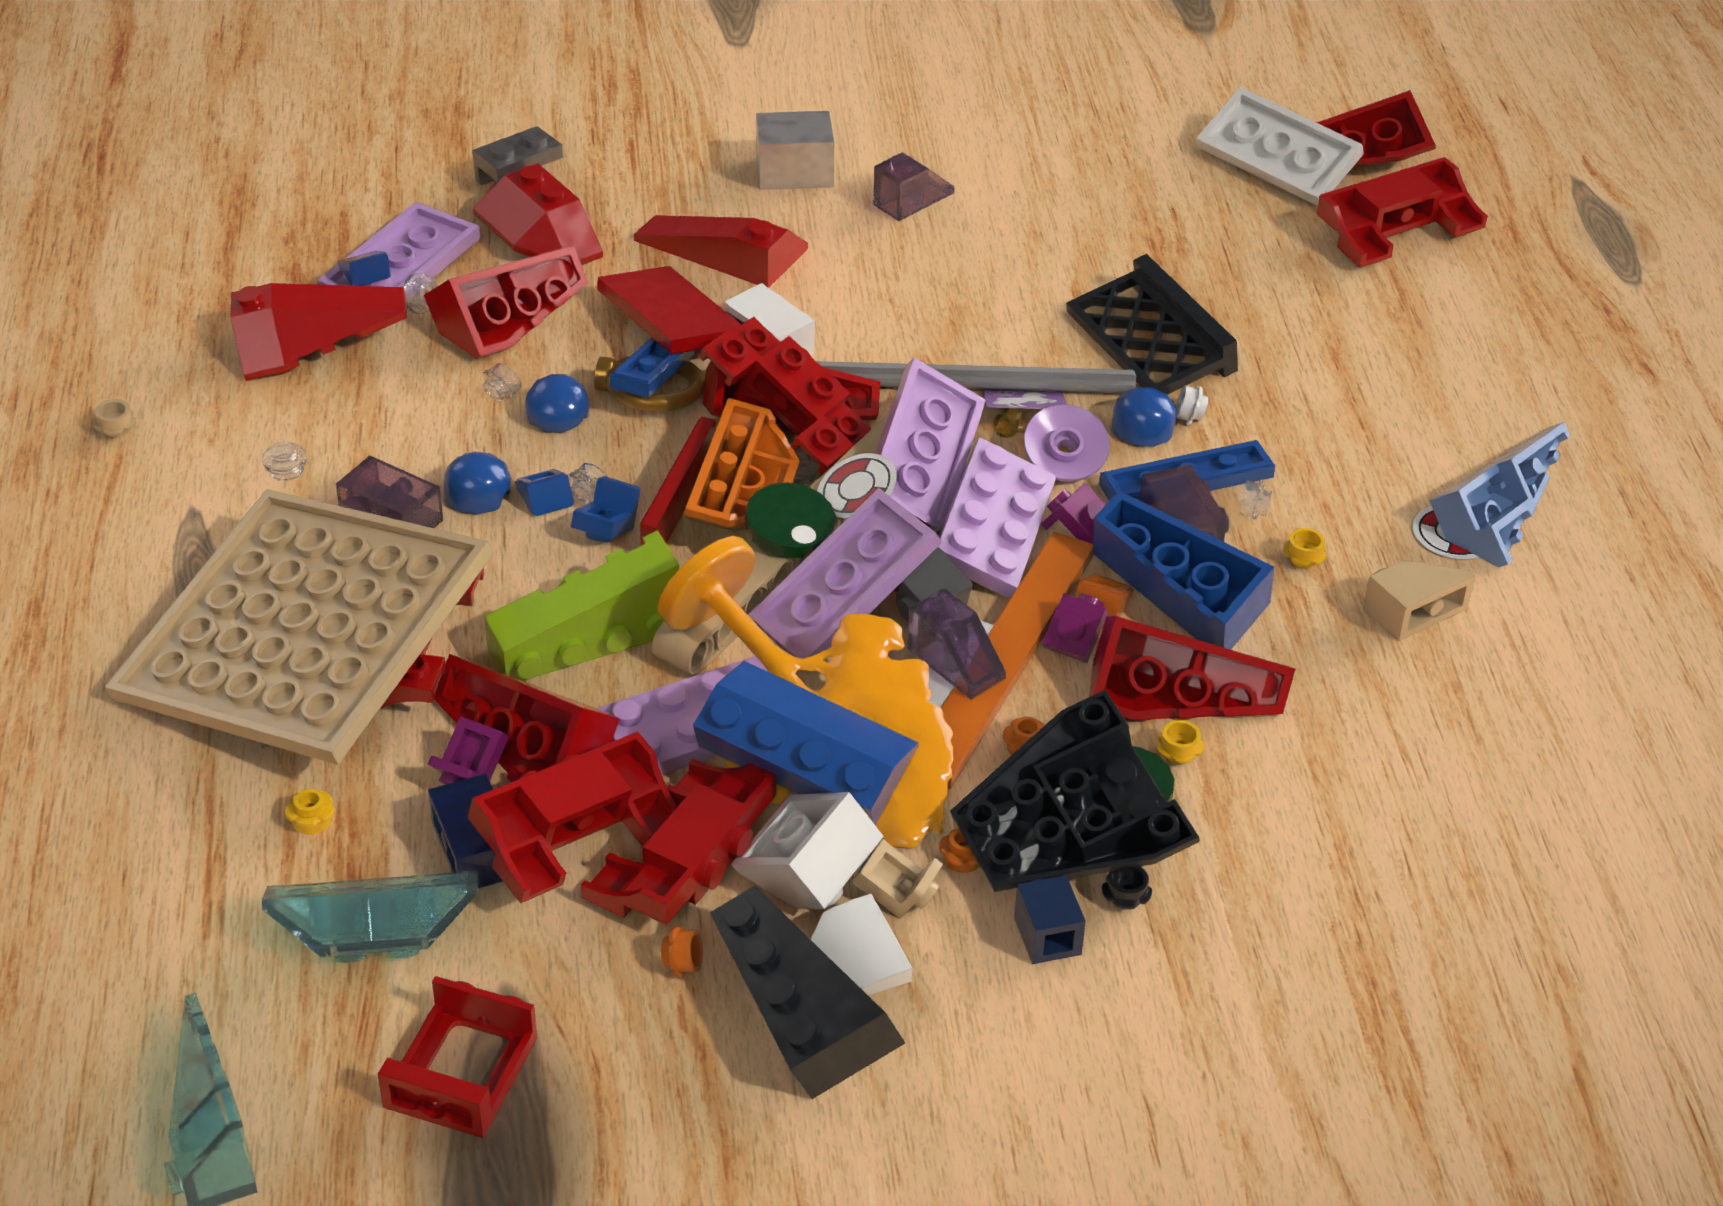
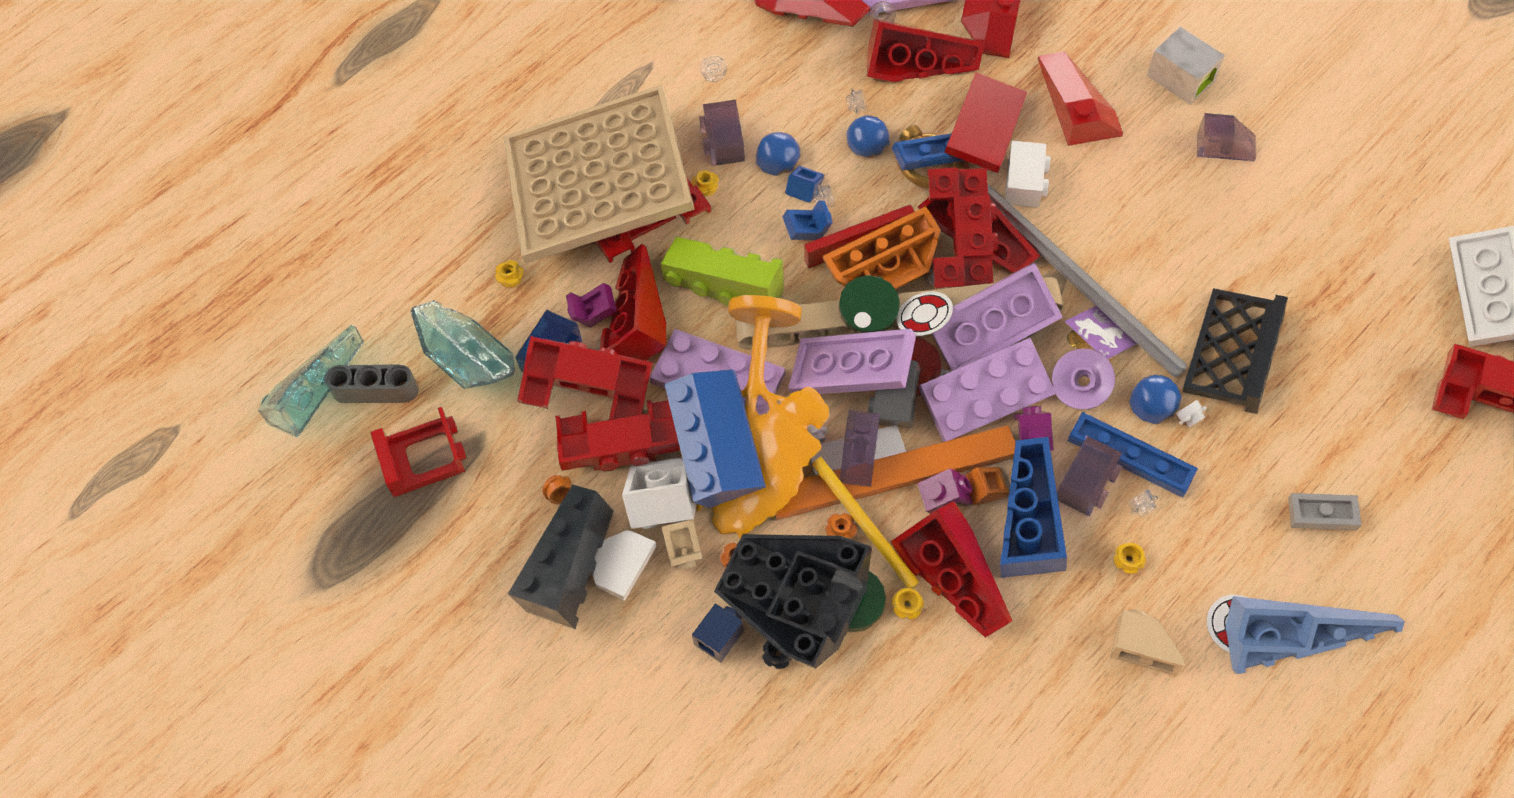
camera: 55 degrees right, 20 degrees up
none -> dark grey beam [324,364,419,403]
none -> yellow piece [812,457,920,589]
none -> light grey plate [1288,493,1361,530]

